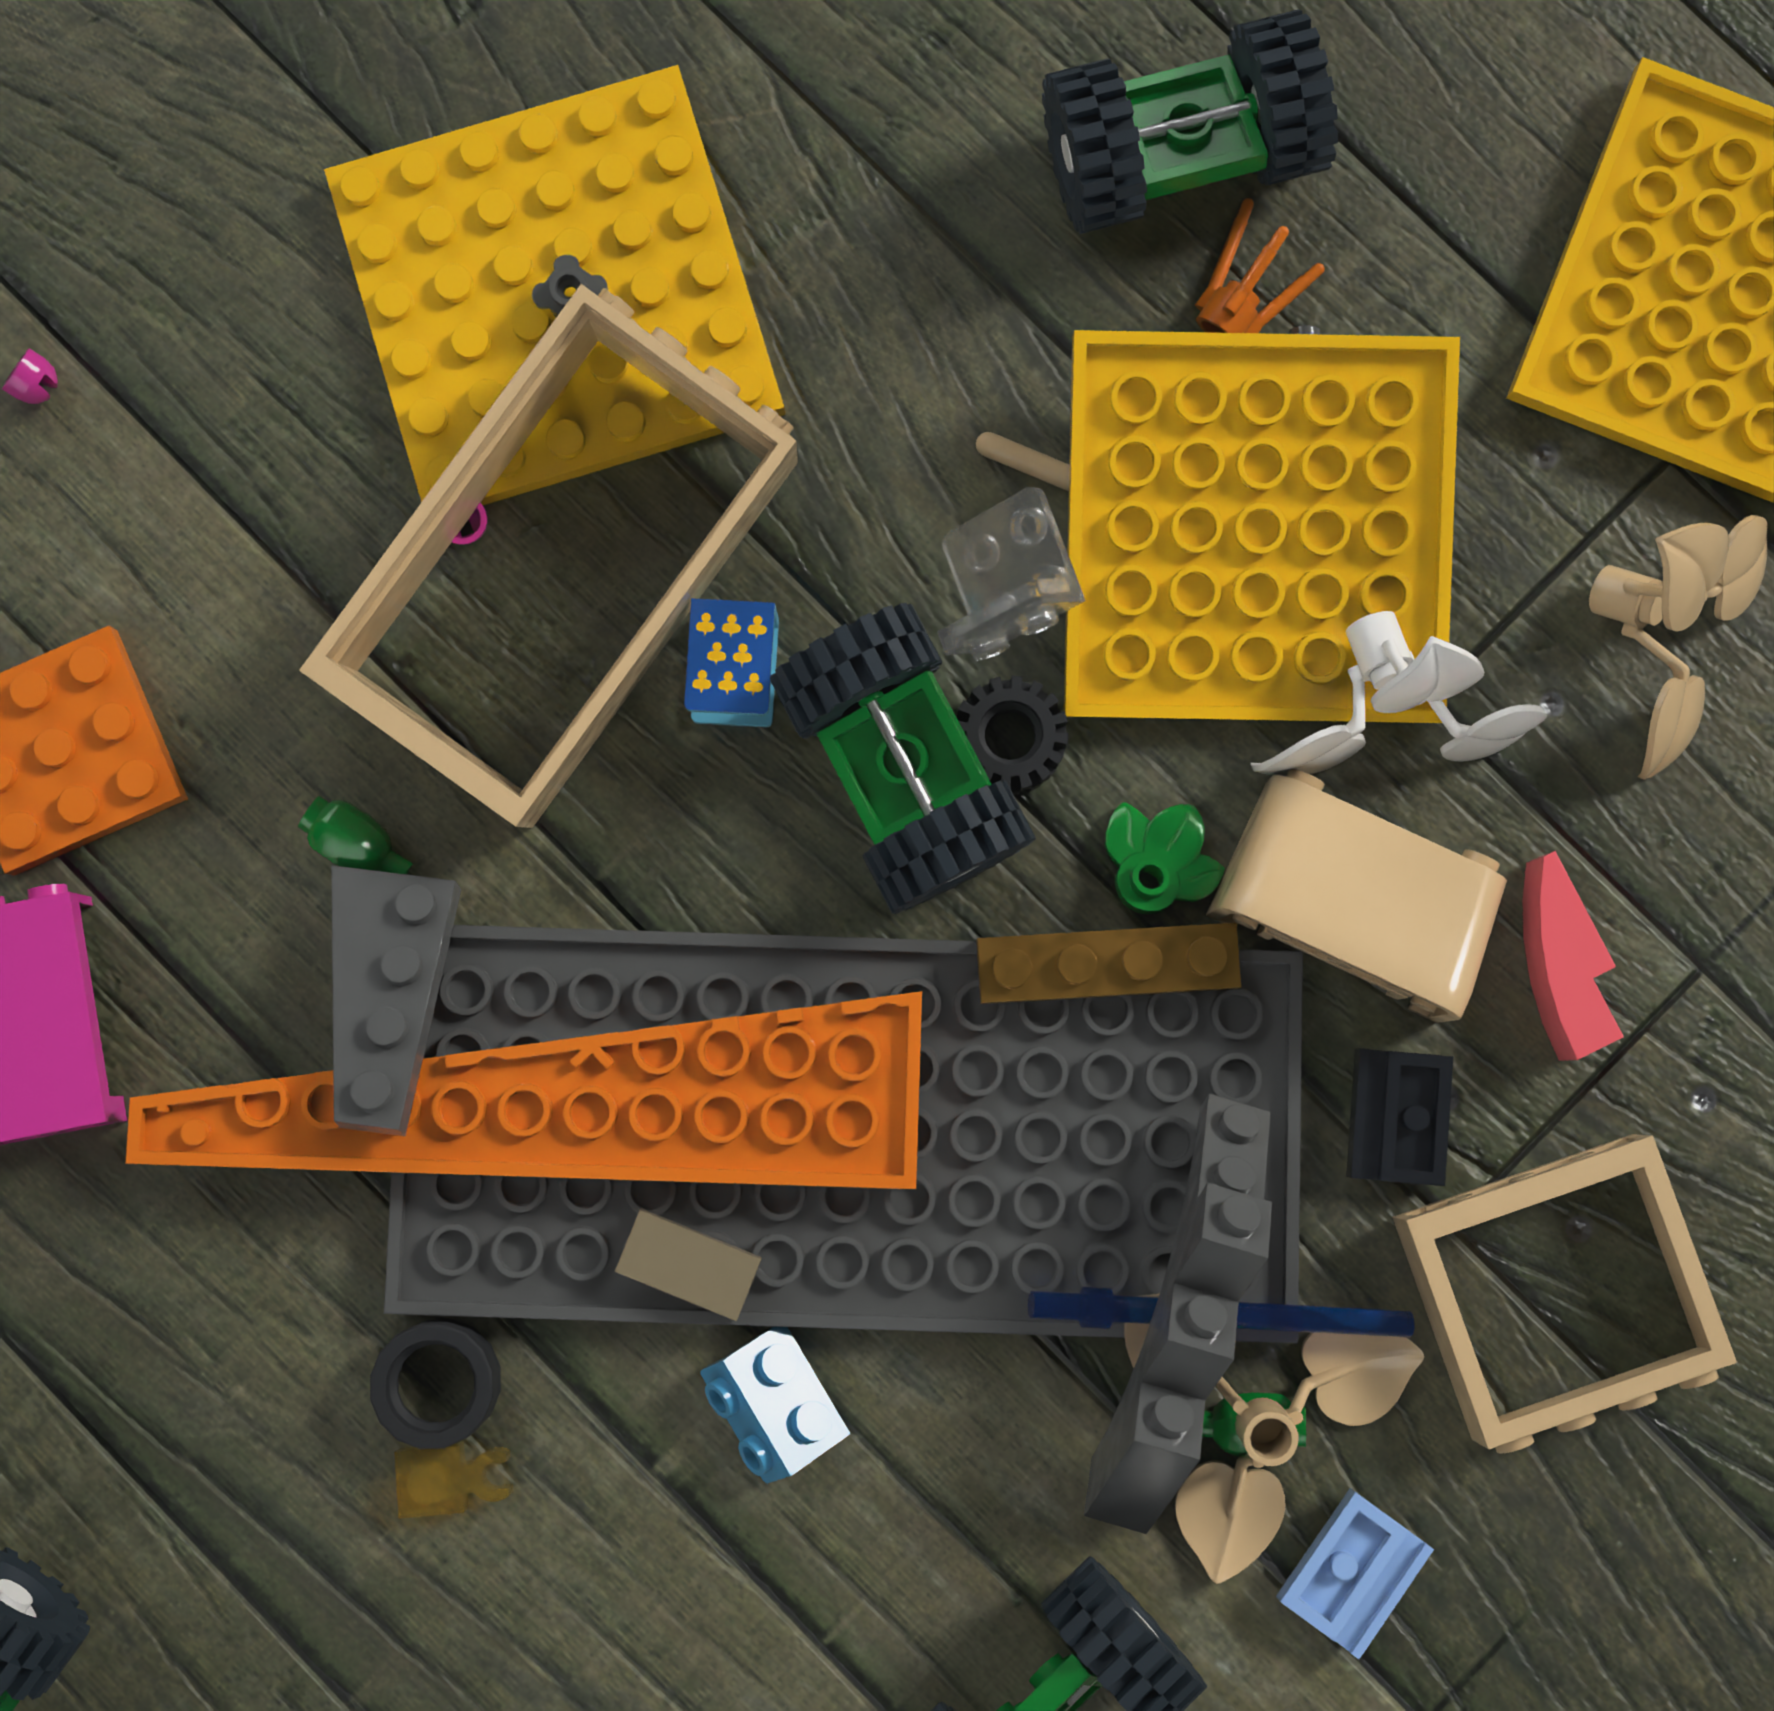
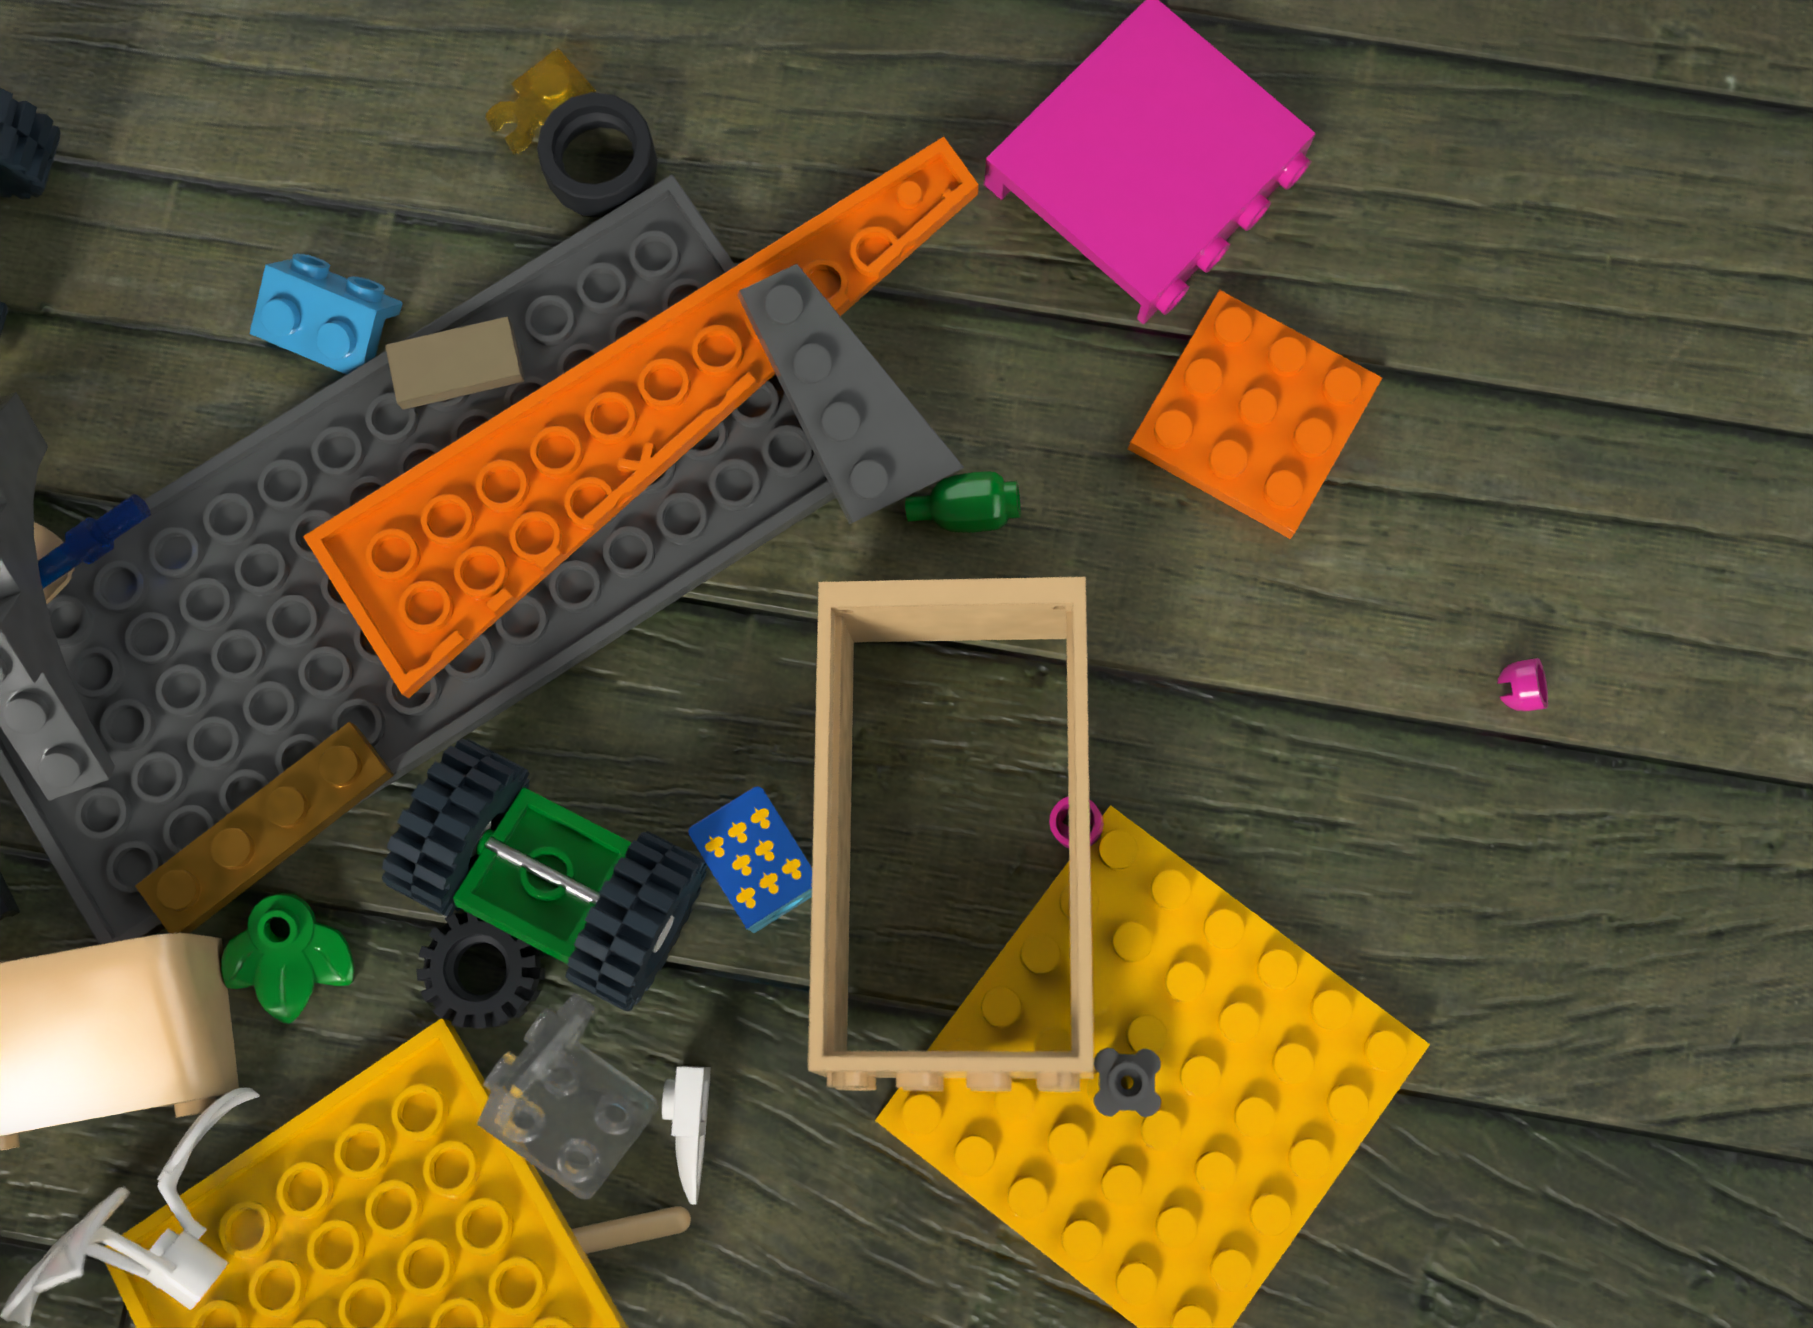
camera: 145 degrees right, 5 degrees down
none -> white plate [662,1065,711,1205]

